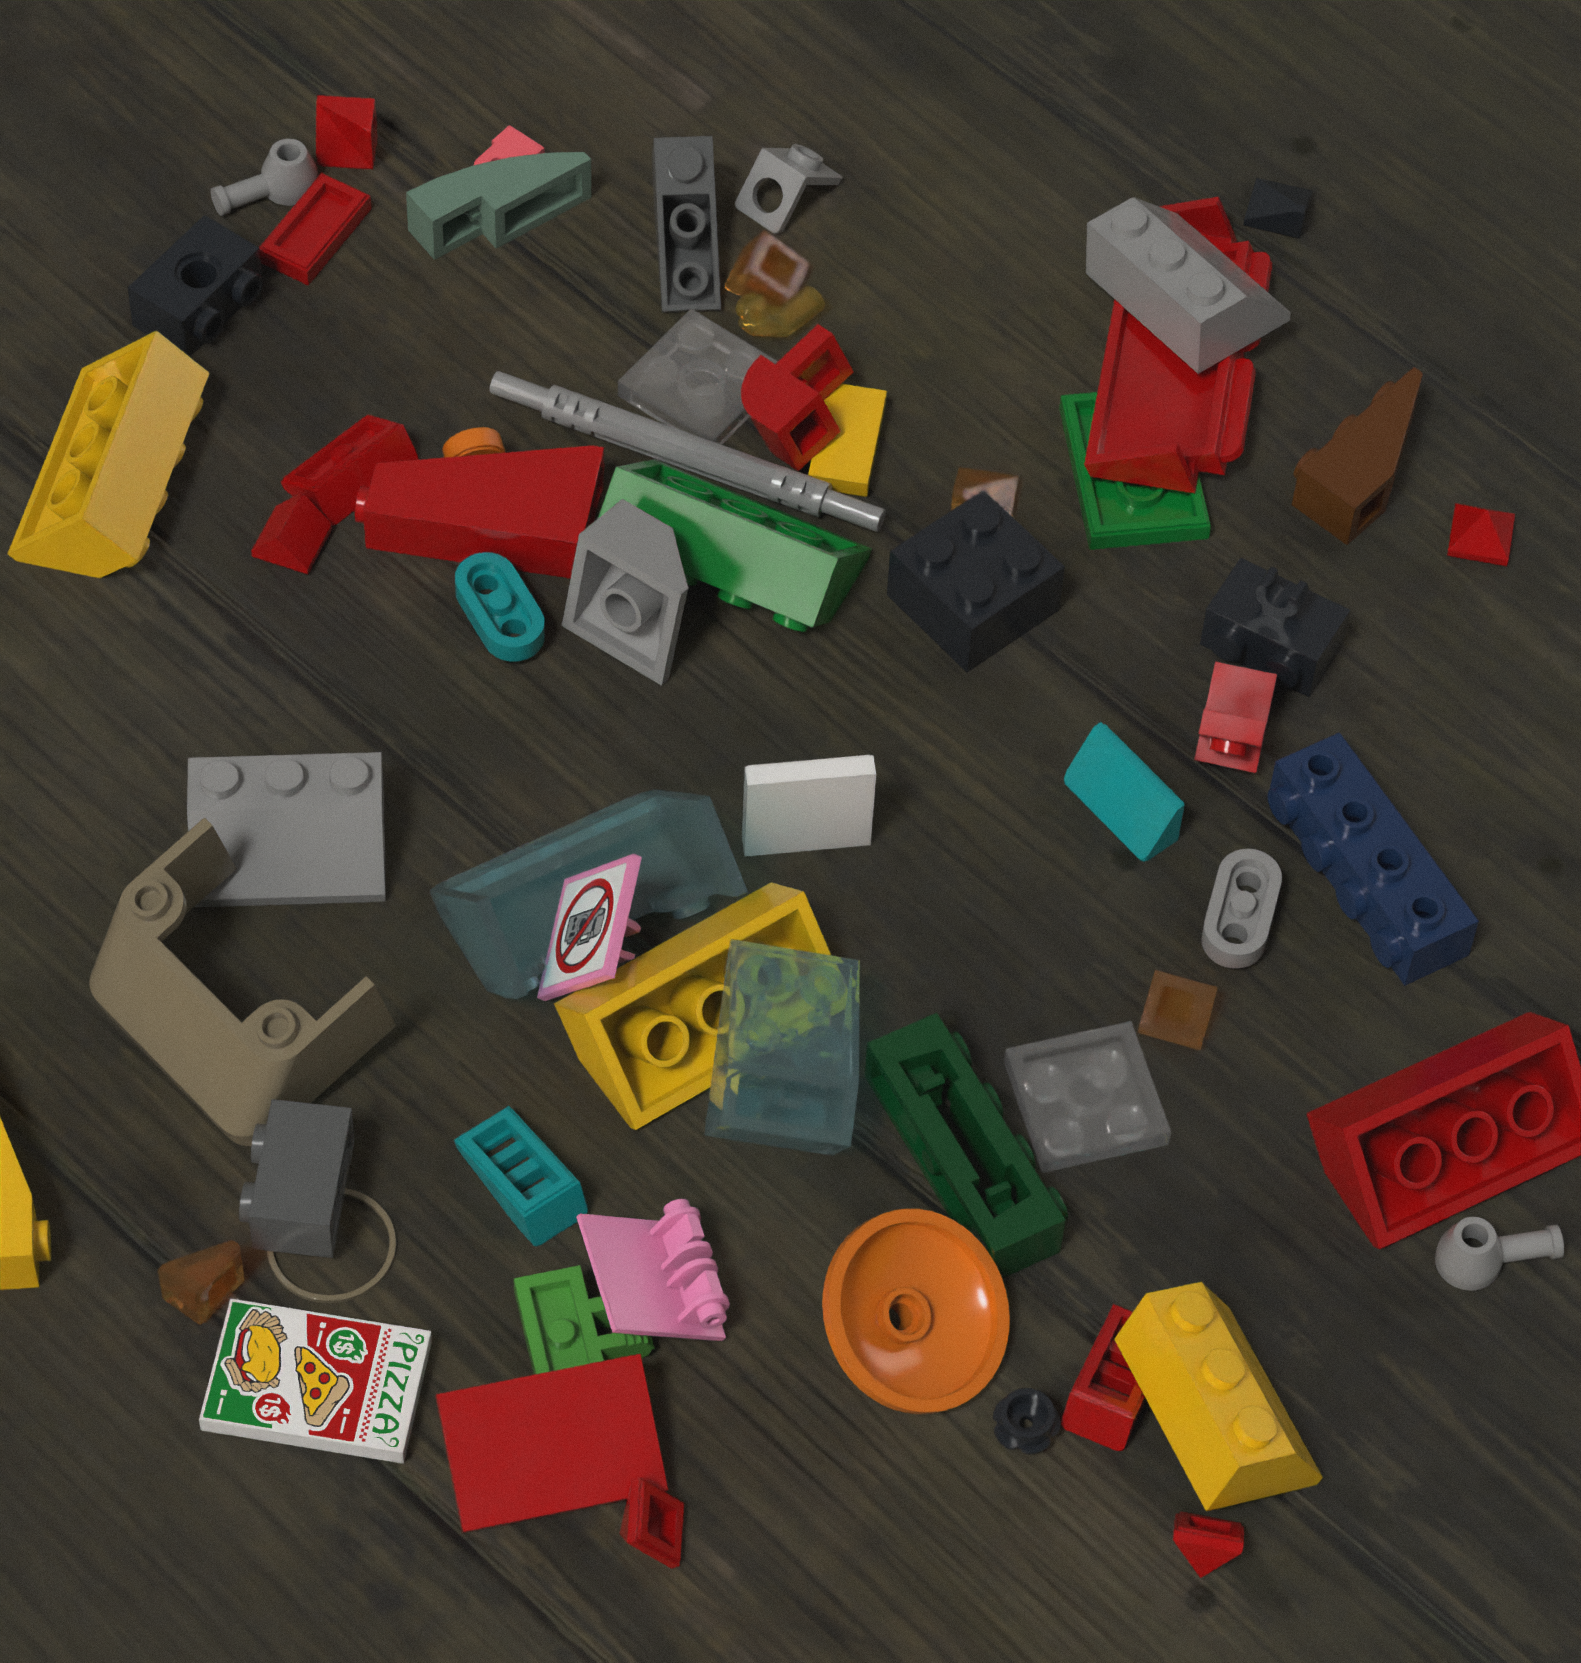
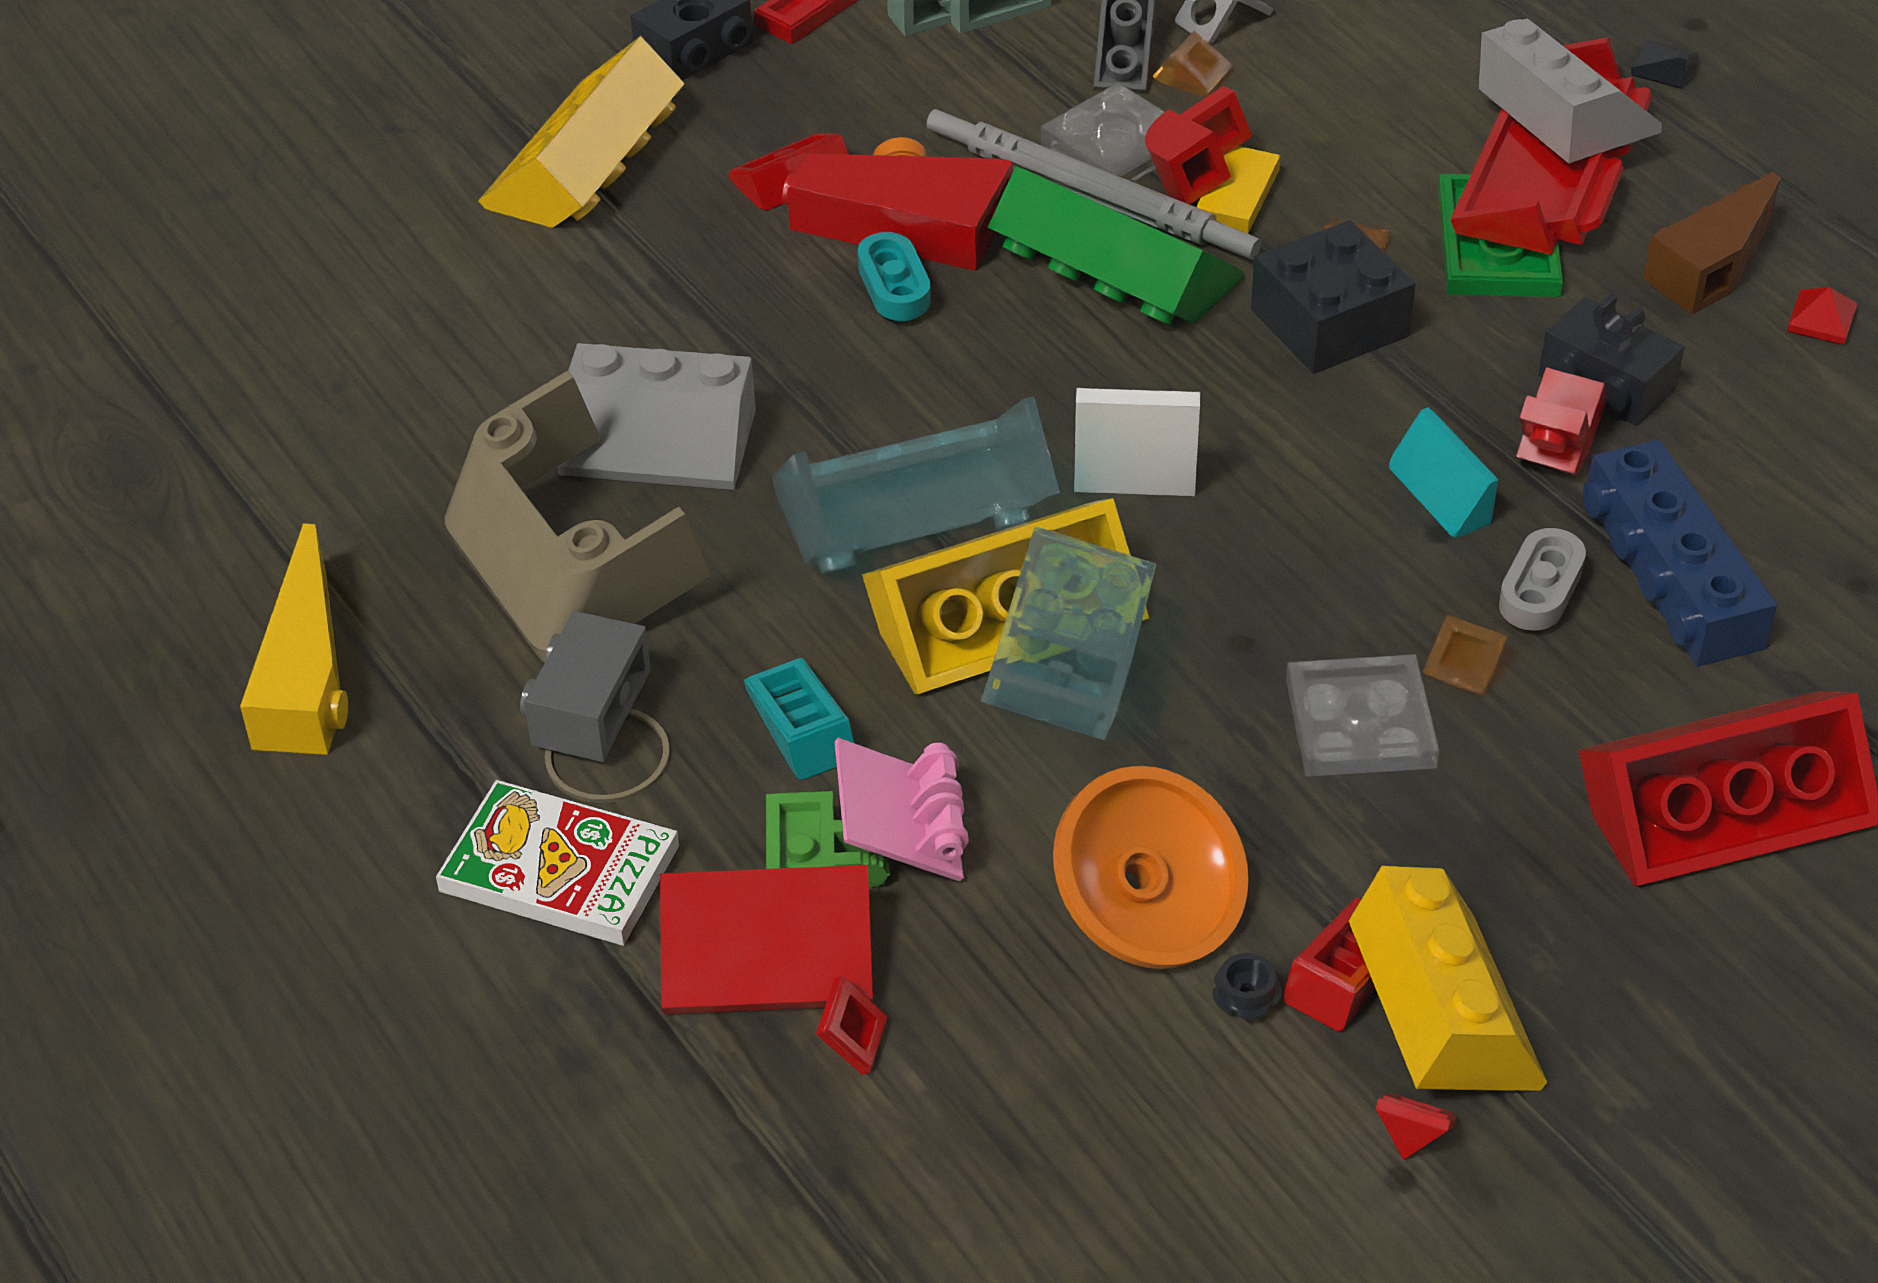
camera: 15 degrees right, 10 degrees down
clear orange slope [158,1240,244,1325] -> none
red slope [251,493,333,575] -> none
piece [537,854,642,1001] -> none
light grey slope [562,499,688,686] -> none
clear yellow arm [735,286,825,337] -> none
dark green brick [864,1013,1068,1278] -> none
light grey bar [1435,1217,1564,1291] -> none

